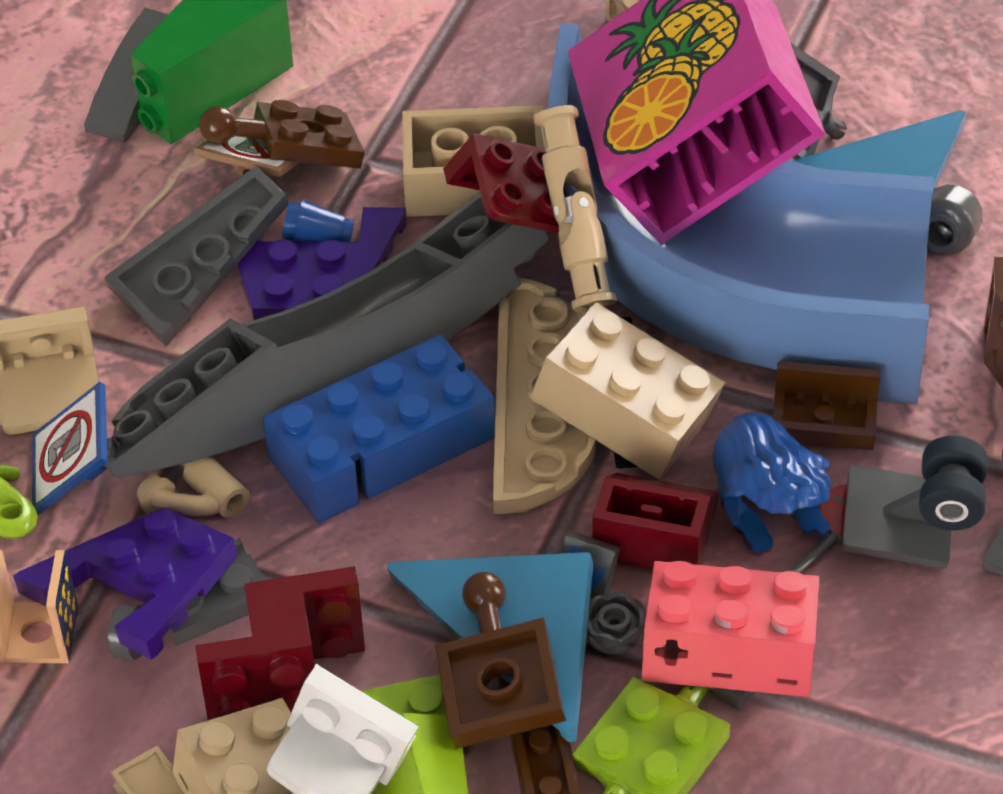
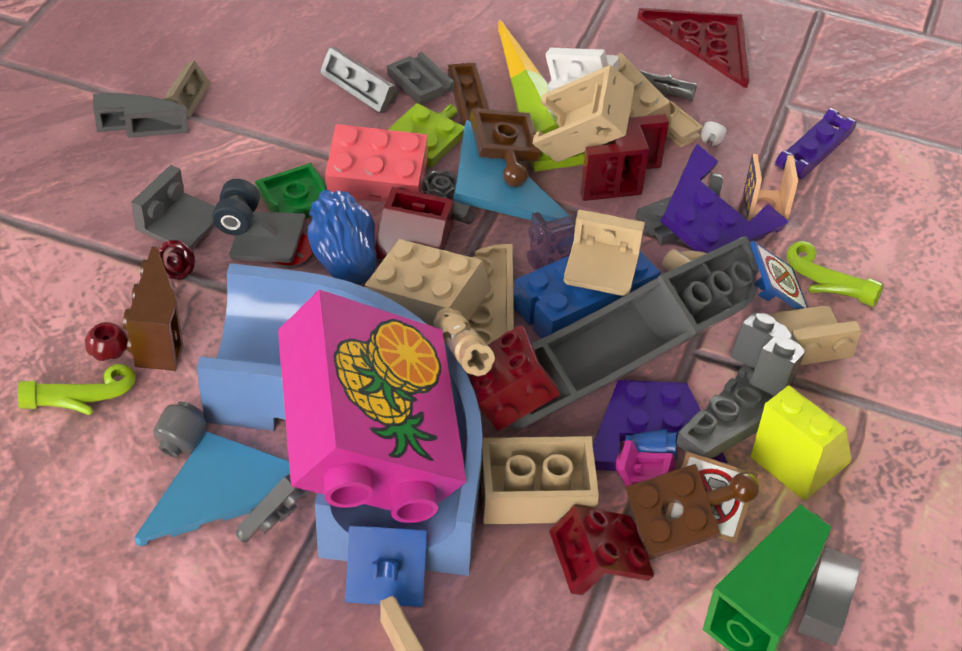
camera: 175 degrees right, 0 degrees up
none -> green tile [255,163,327,218]
none -> clear purple bracket [527,212,577,270]
none -> tan piece [532,65,635,162]
none -> dark red bracket [549,505,654,595]
none -> tan bracket [564,209,645,296]
none -> dark pink bracket [616,440,676,487]
none -> white hinge [701,121,727,147]
none -> dark grey brick [730,312,805,396]
none -> neon yellow slope [750,385,852,501]

